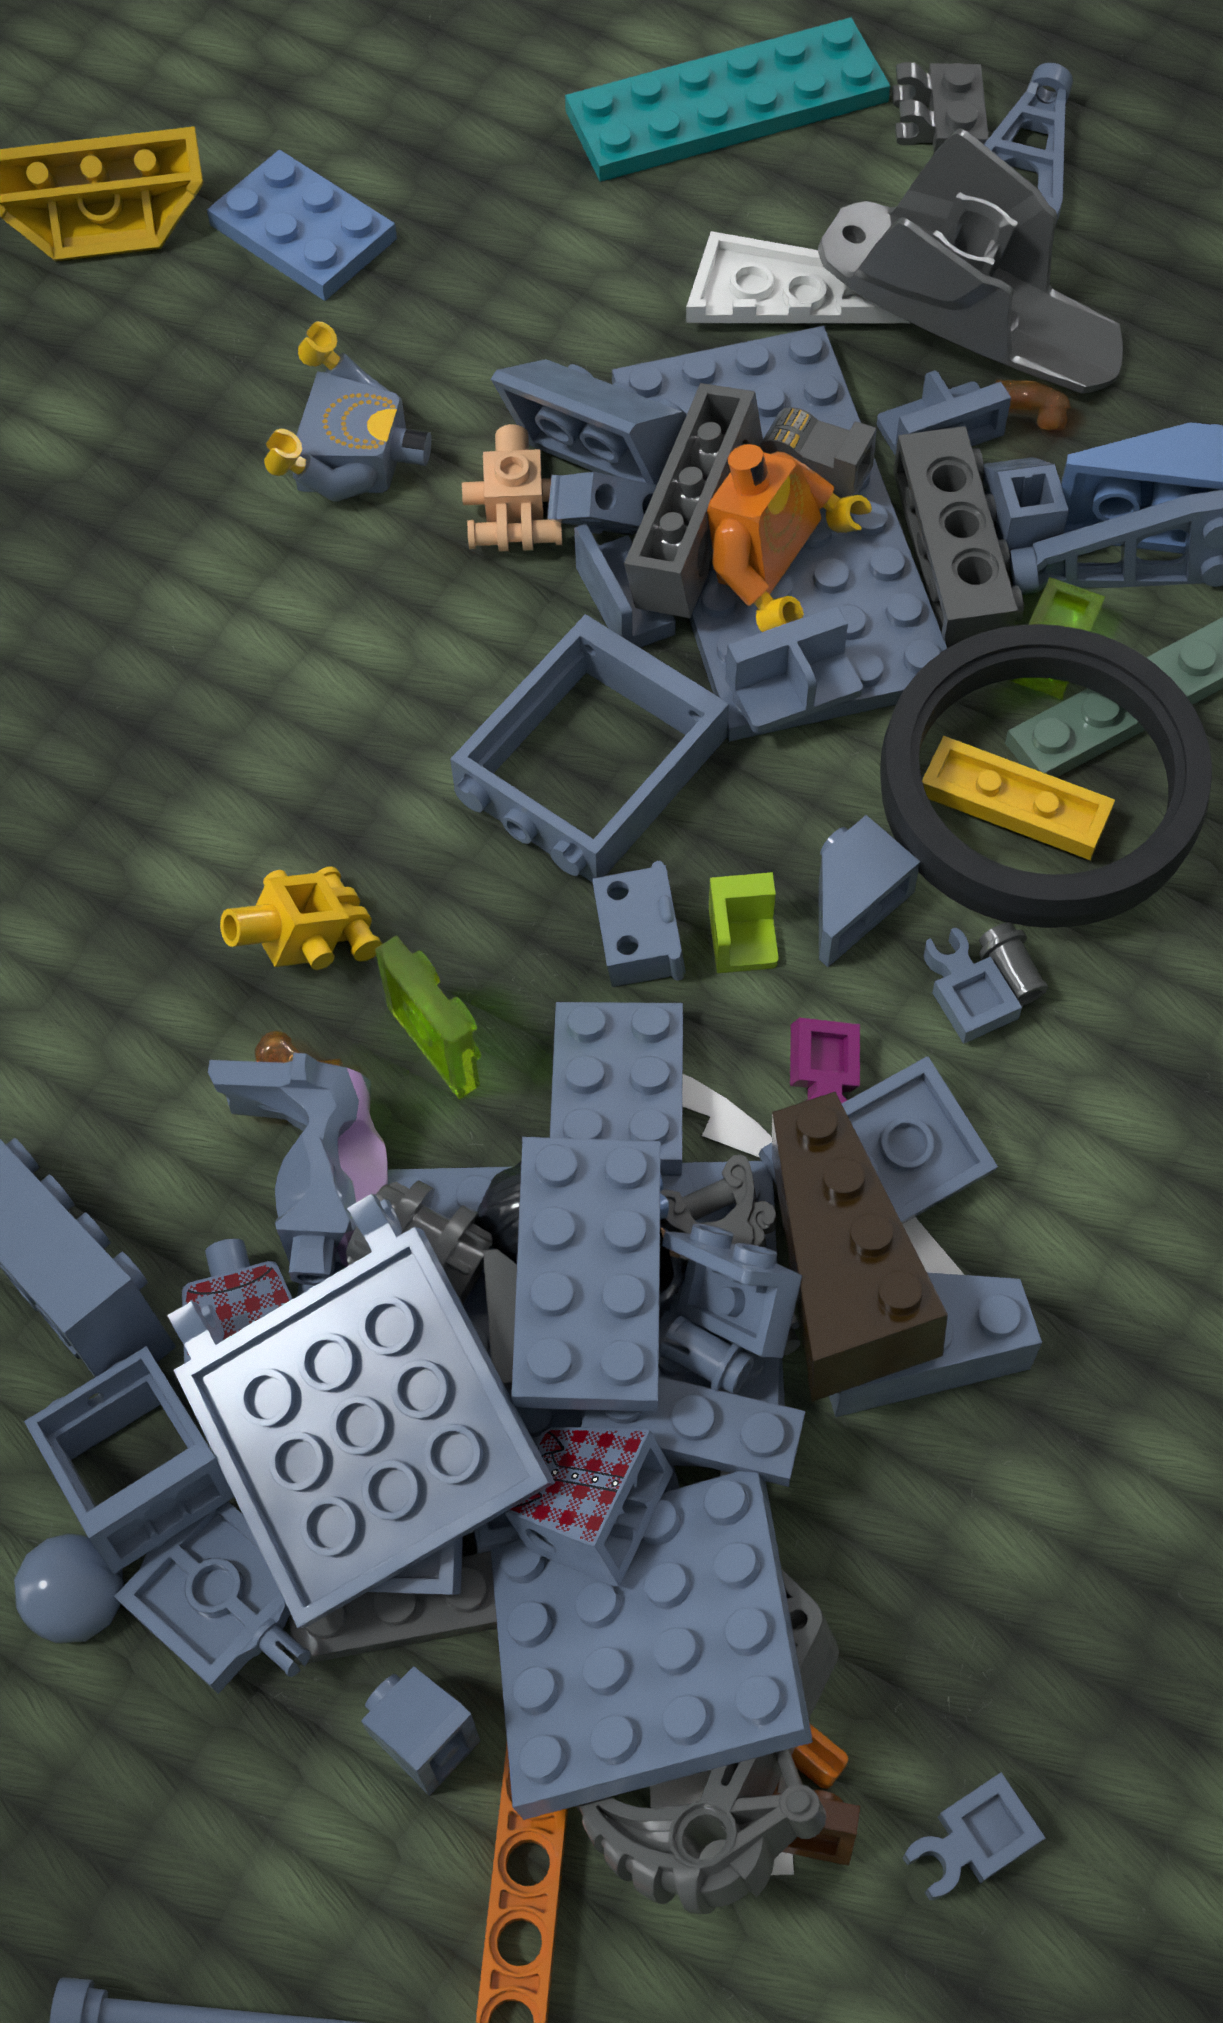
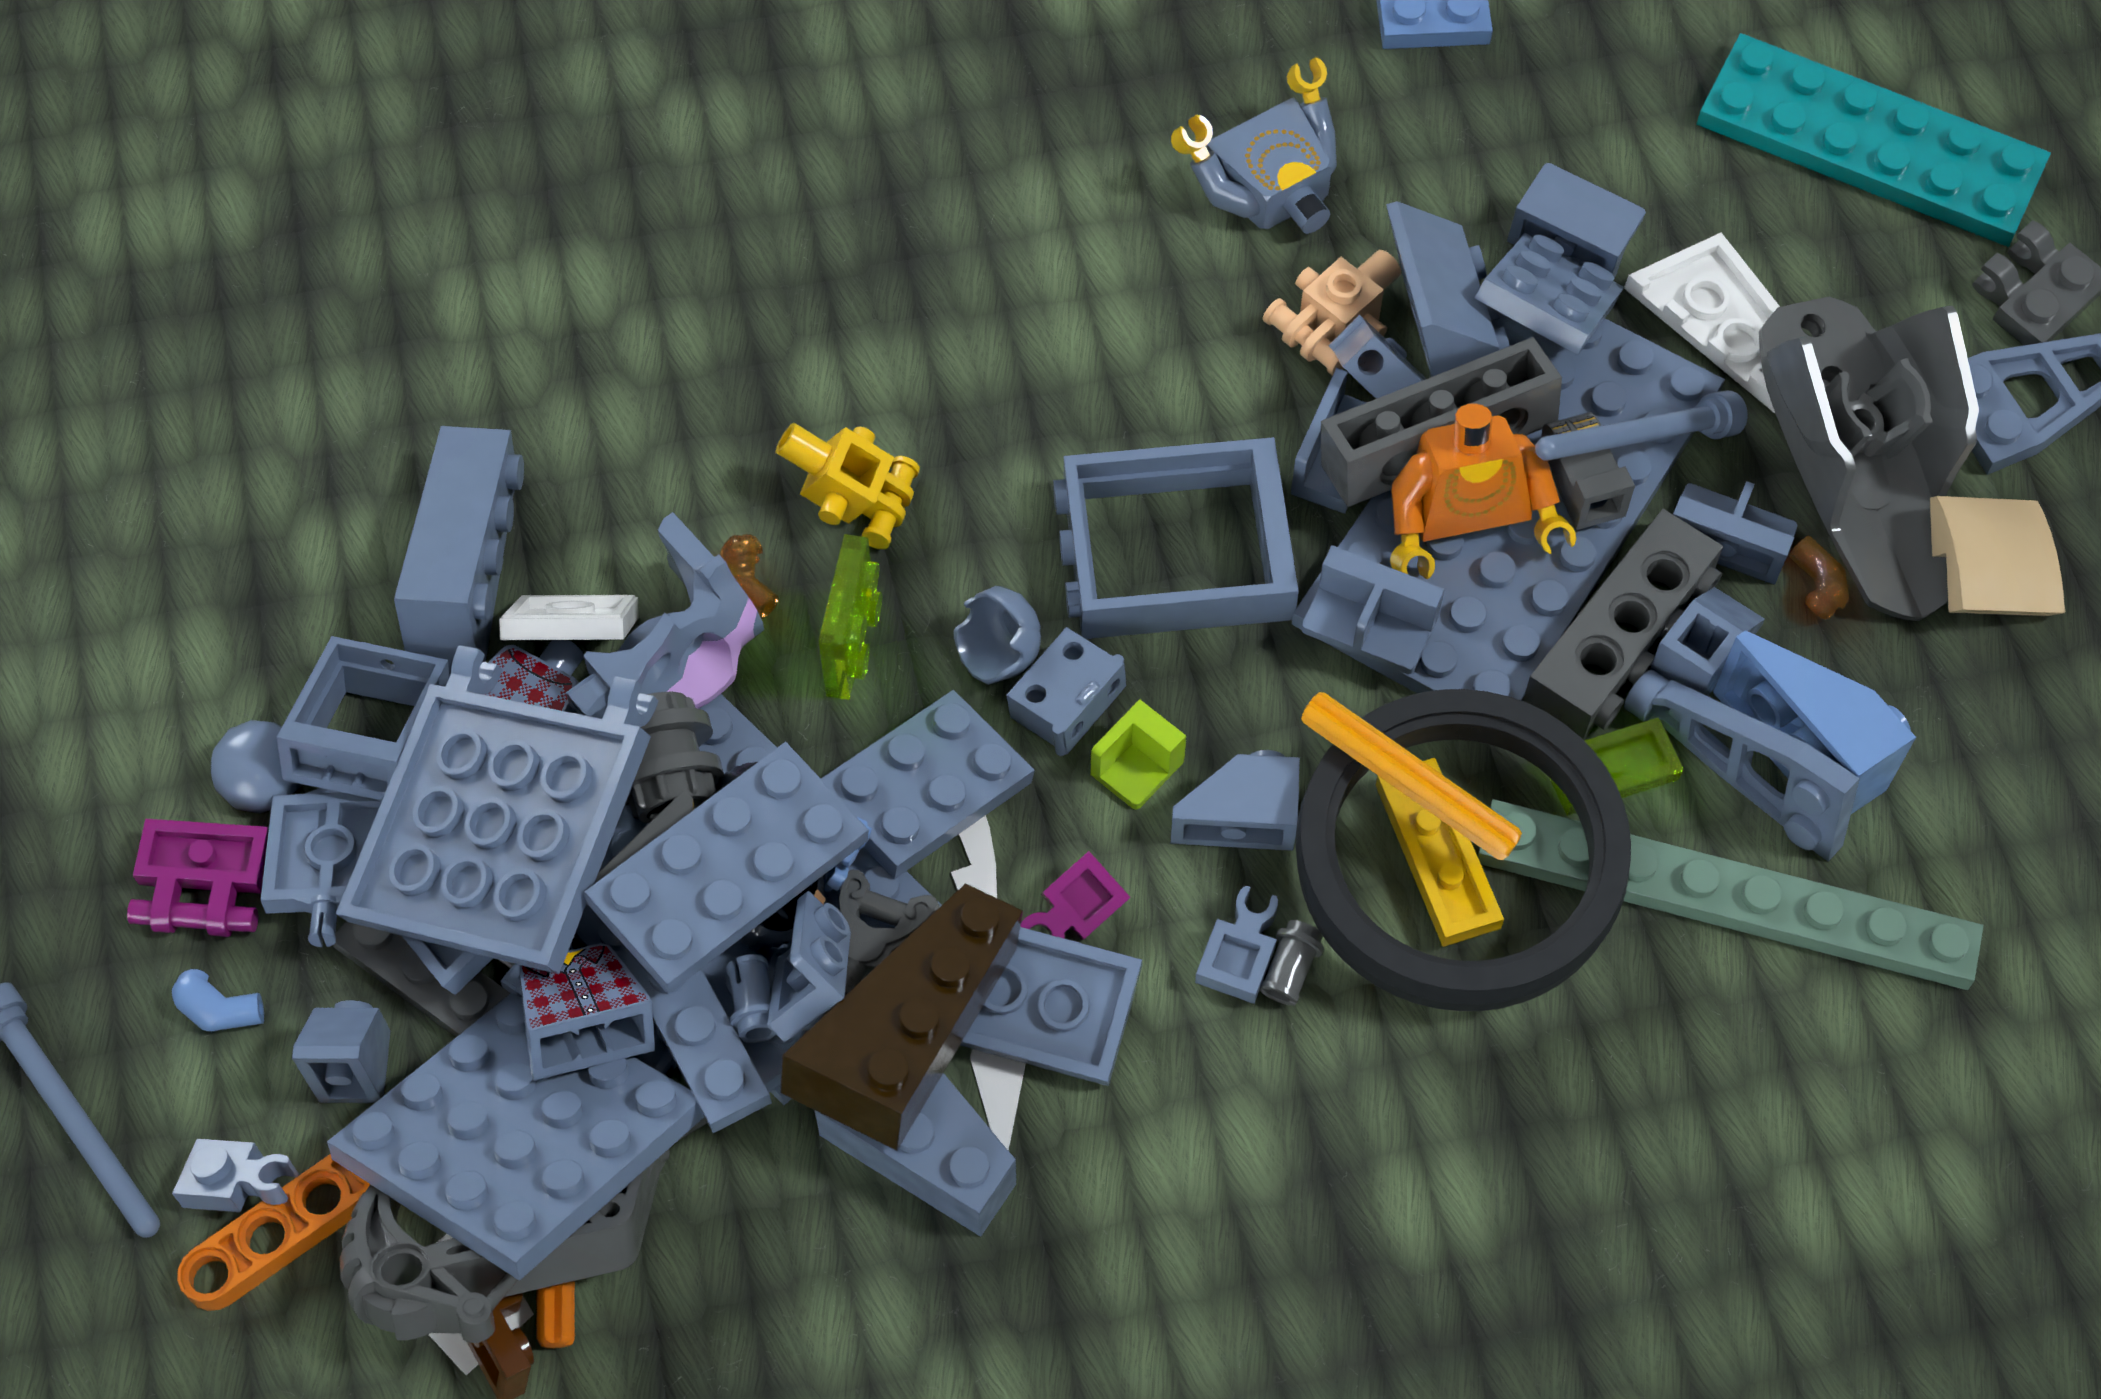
camera: 45 degrees right, 0 degrees up
none -> magenta plate [127,818,269,937]
none -> medium blue arm [172,969,264,1032]
none -> plate [172,1139,299,1212]
none -> white tile [499,595,639,640]
none -> sand blue hair [954,586,1041,685]
none -> light orange axle [1301,692,1522,860]
none -> sand blue plate [1475,233,1624,355]
none -> sand blue panel [1507,163,1646,278]
none -> sand blue piece [1535,390,1748,461]
none -> tan slope [1930,496,2065,616]

